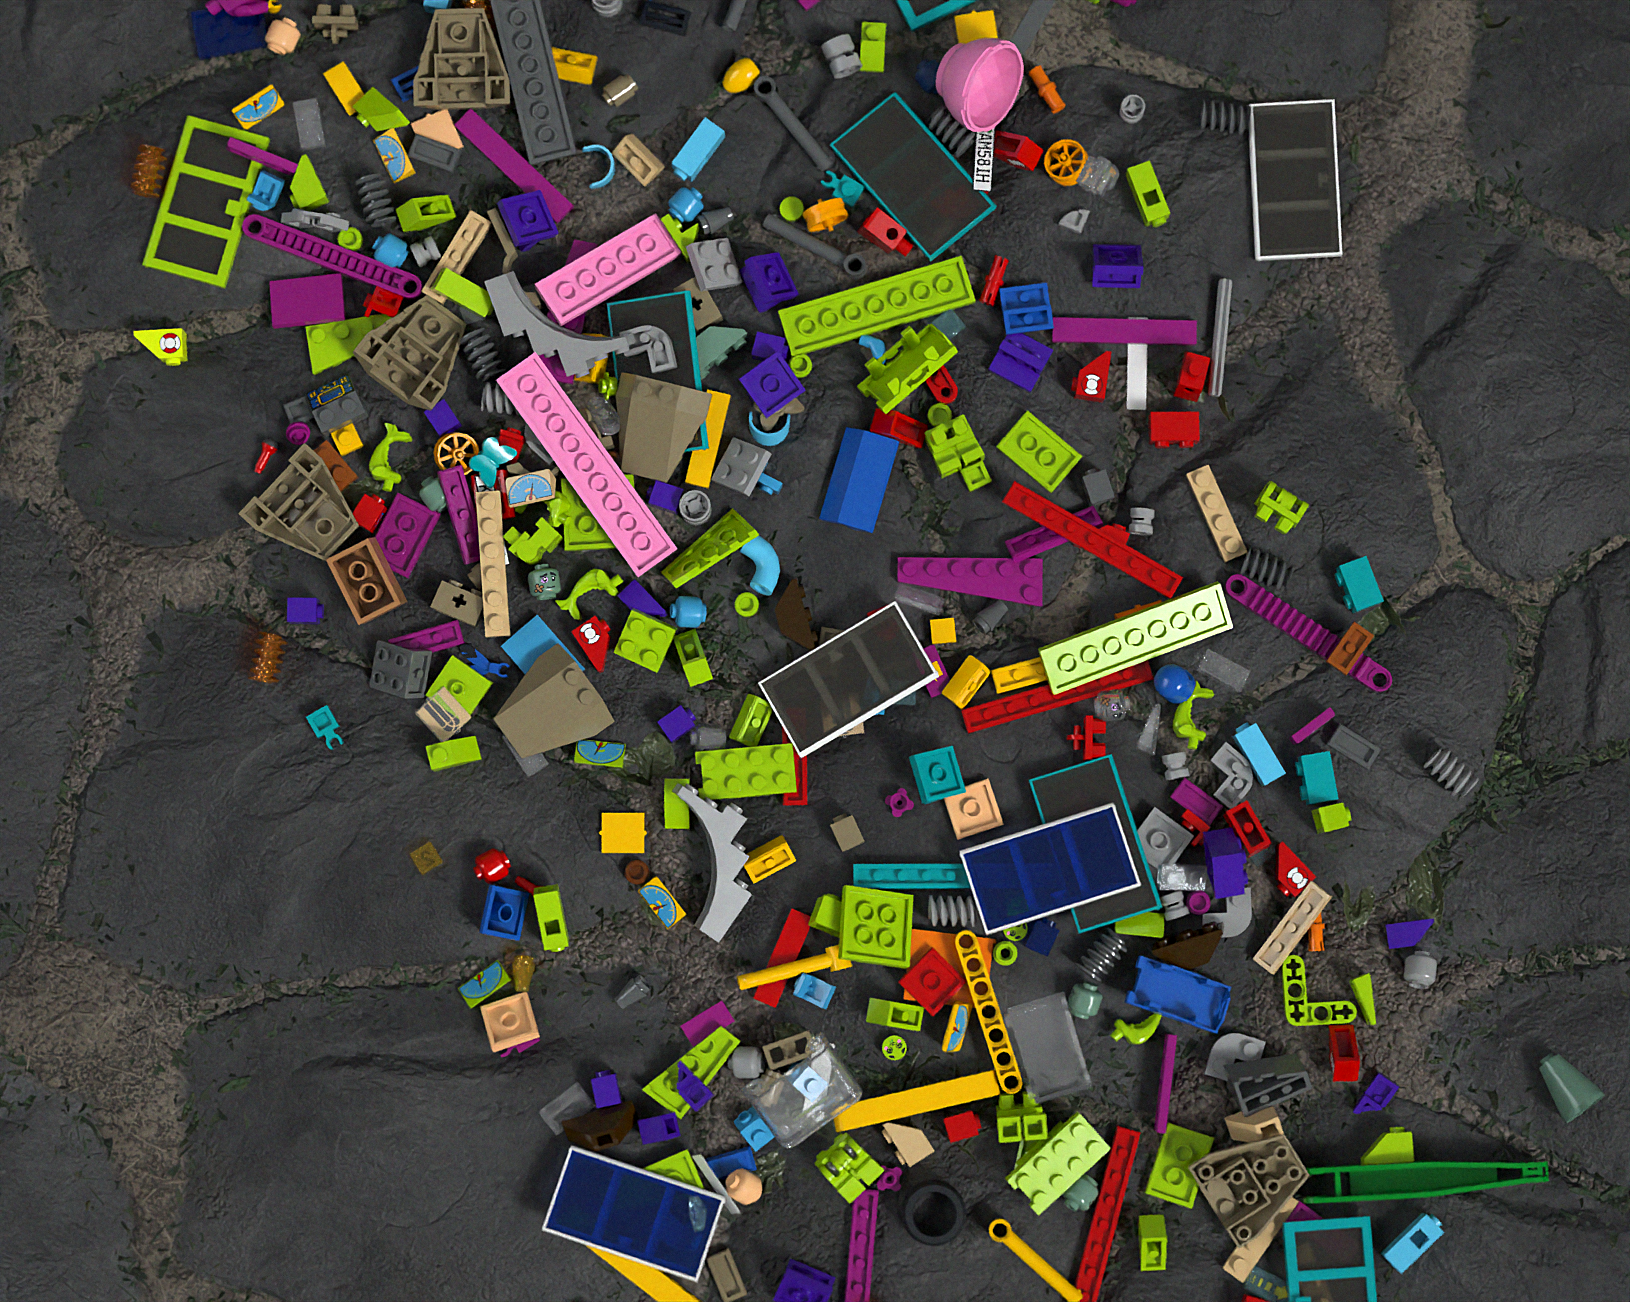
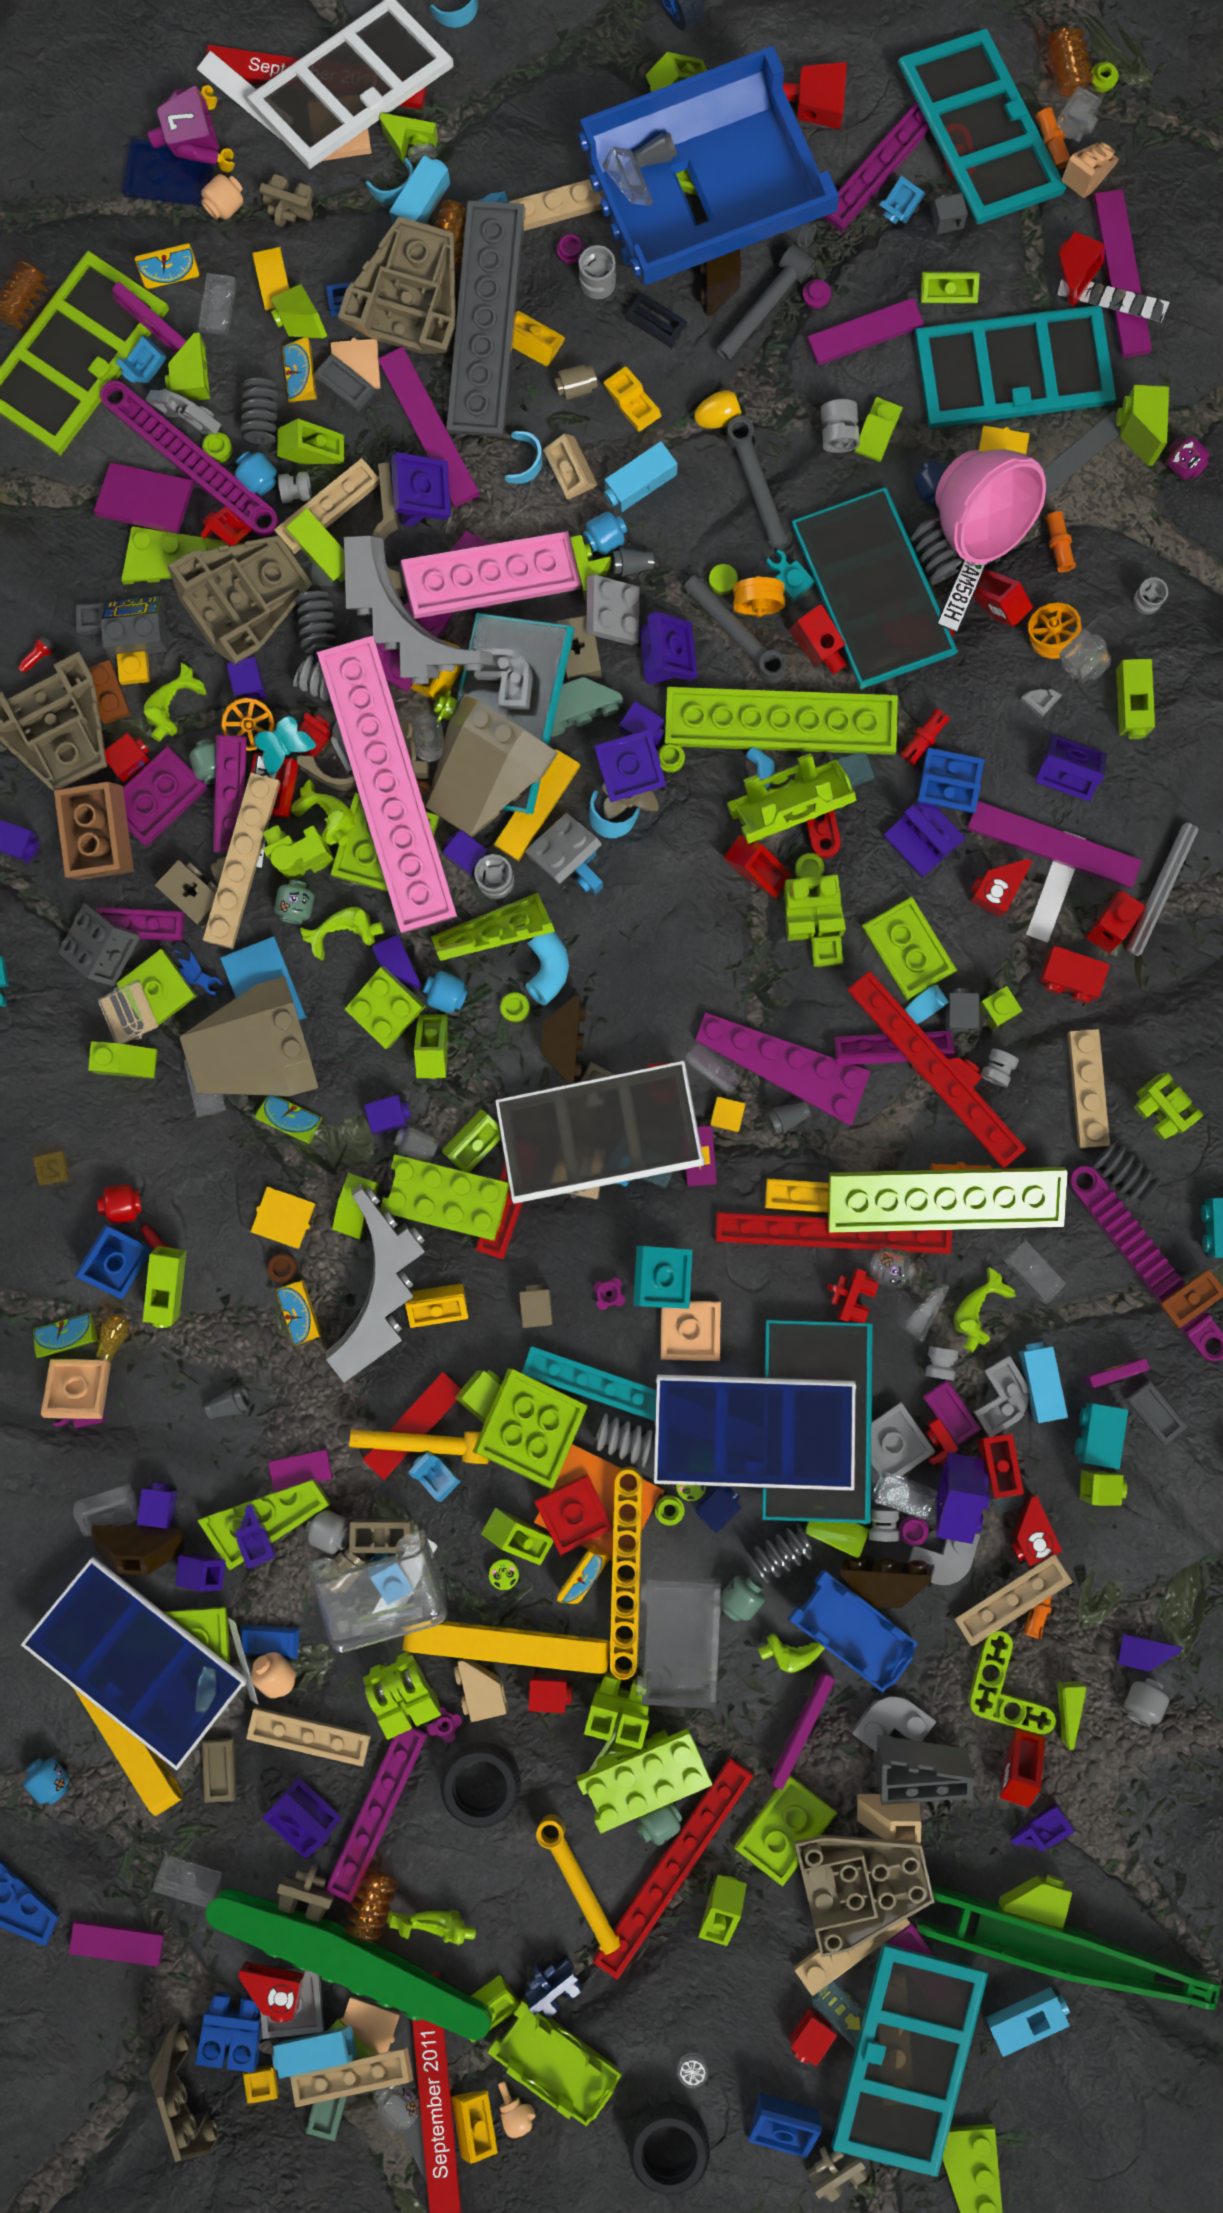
camera: 25 degrees right, 0 degrees up
magenta plate [286,422,310,445] -> none
slope [506,469,556,508] -> none
red slope [571,615,611,673] -> none
dark azure bracket [734,1107,775,1152] -> none
blue slope [819,427,899,533] -> none
yellow slope [942,655,991,710] -> none
blue helmet [1154,664,1196,704] -> none
none -> tan plate [246,1707,371,1767]
none -> yellow slope [603,366,661,432]
none -> medium azure helmet [905,985,949,1024]
none -> lime brick [979,986,1023,1030]

